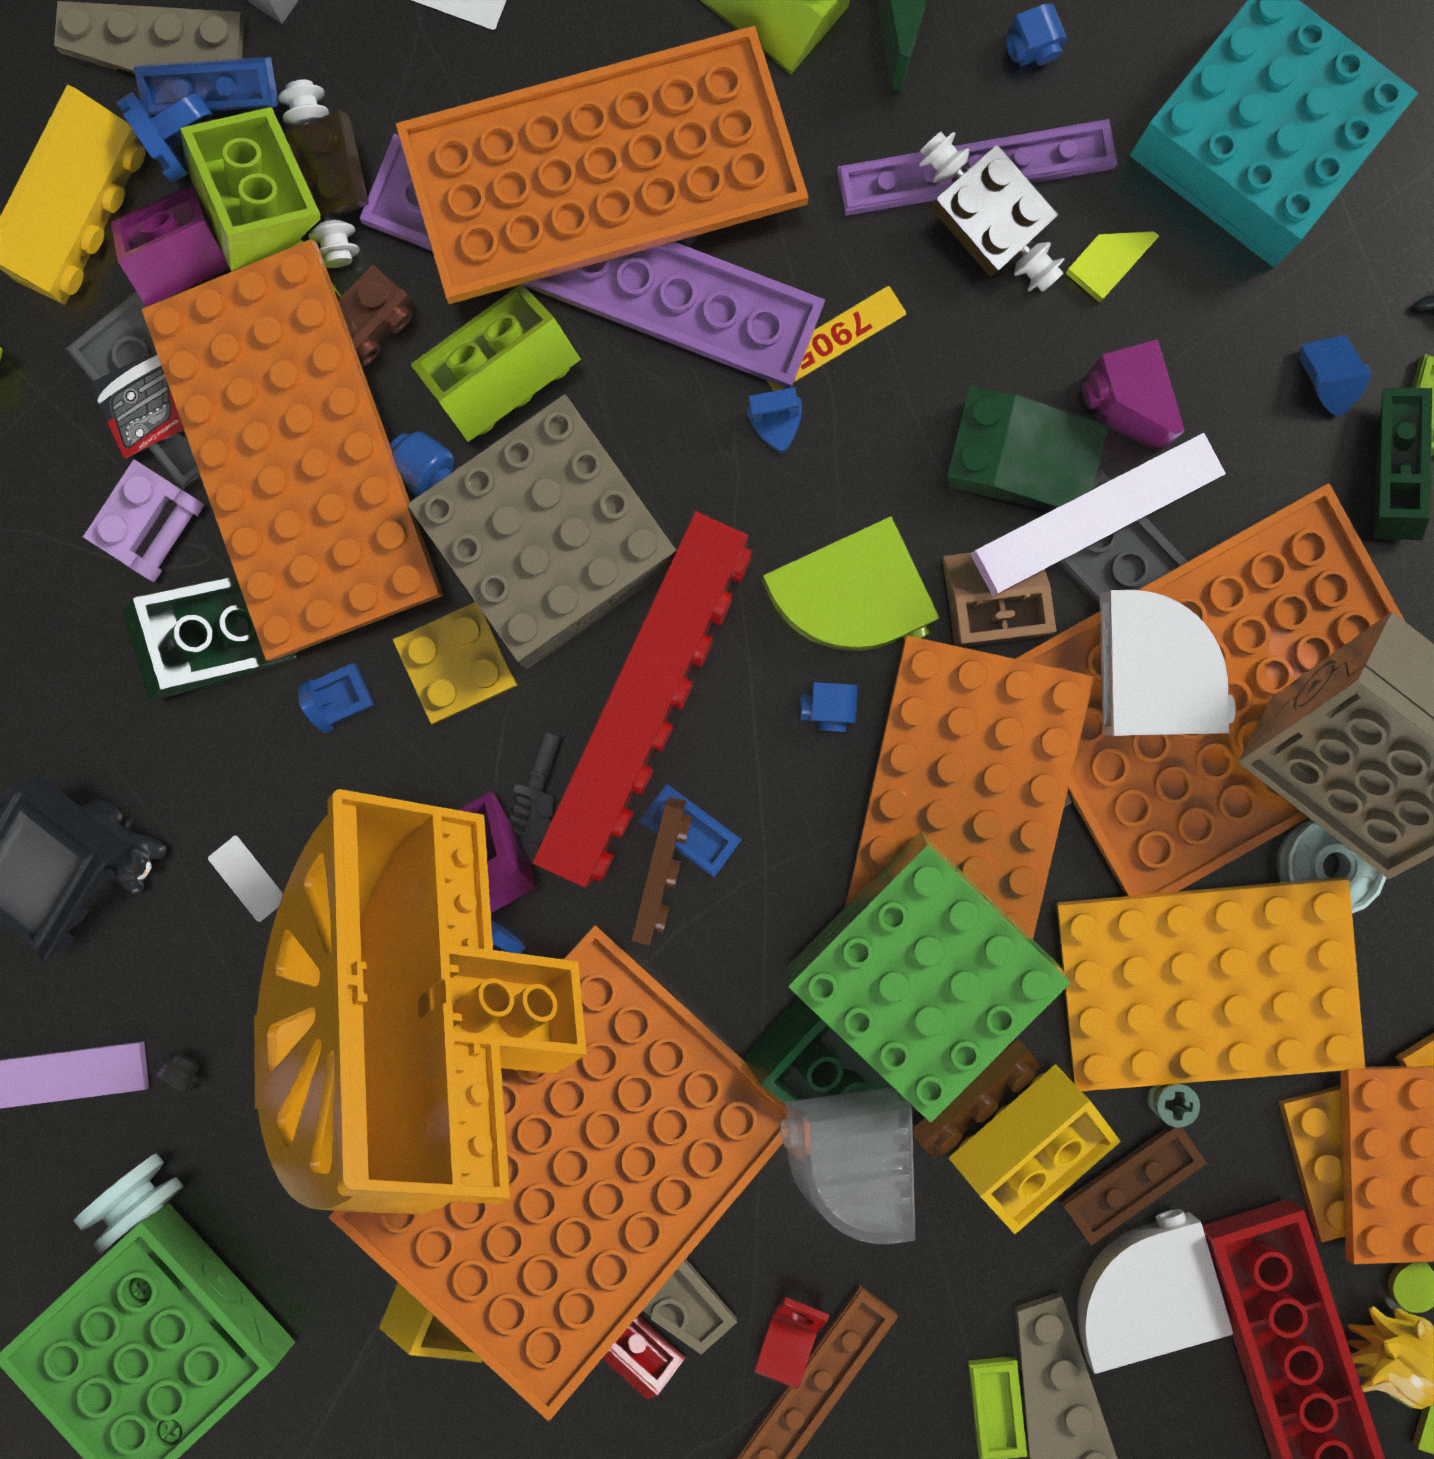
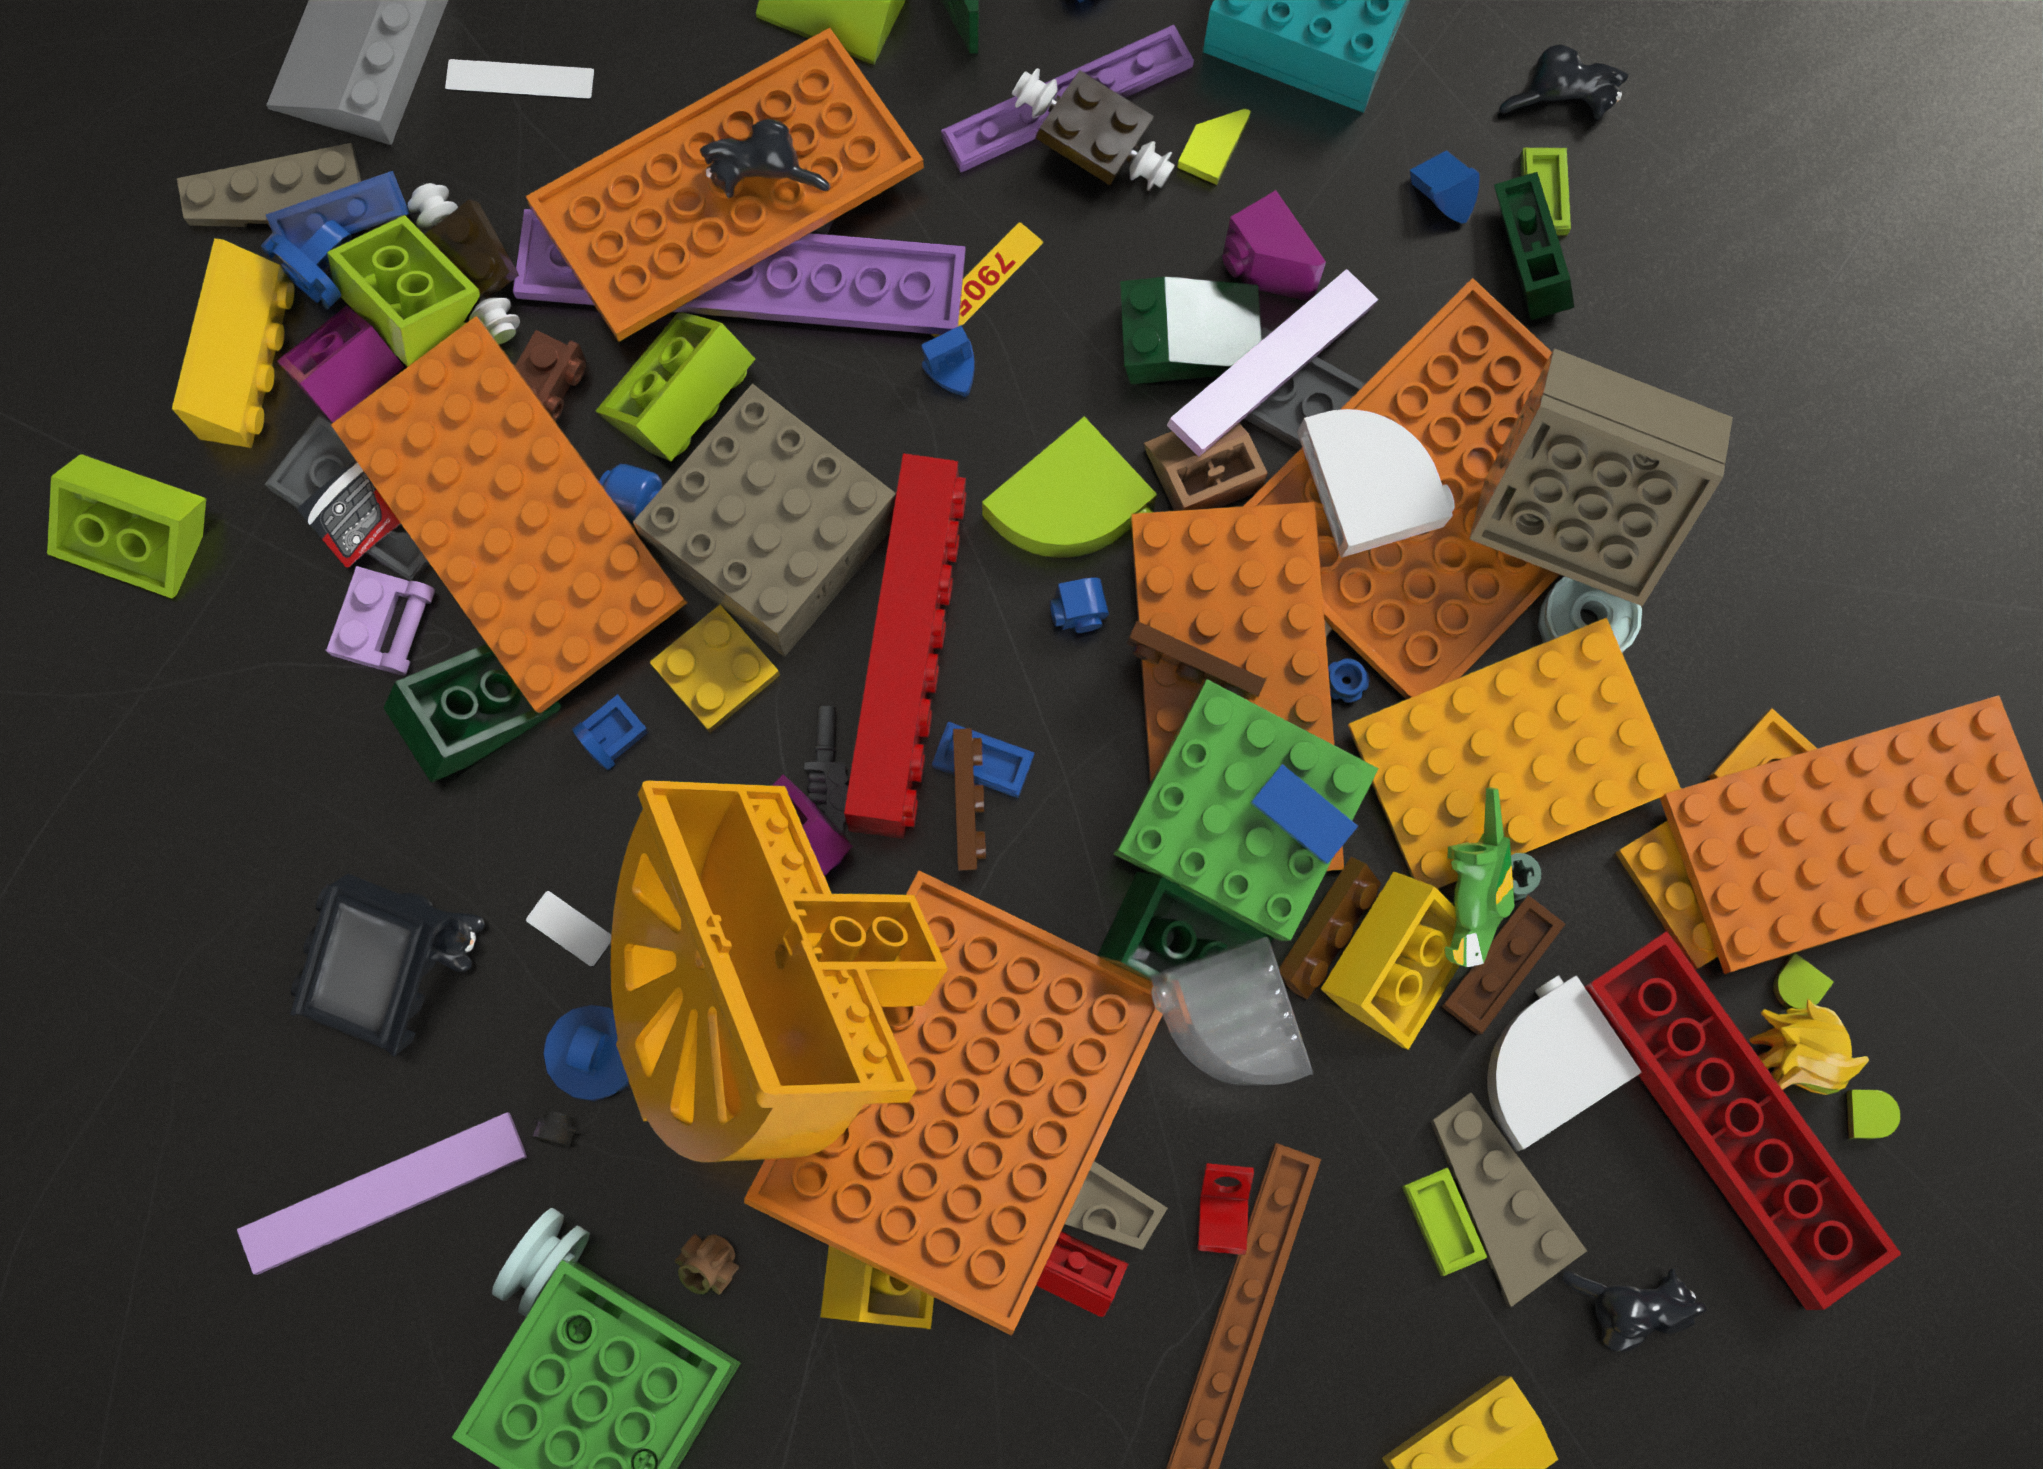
camera: 20 degrees left, 10 degrees down
none -> blue tile [543,1005,629,1101]
none -> medium nougat gear [675,1234,739,1295]
none -> black animal [700,119,830,198]
none -> reddish brown plate [1127,621,1266,701]
none -> blue tile [1250,764,1358,865]
none -> blue plate [1328,658,1369,703]
none -> bright green animal [1445,787,1515,967]

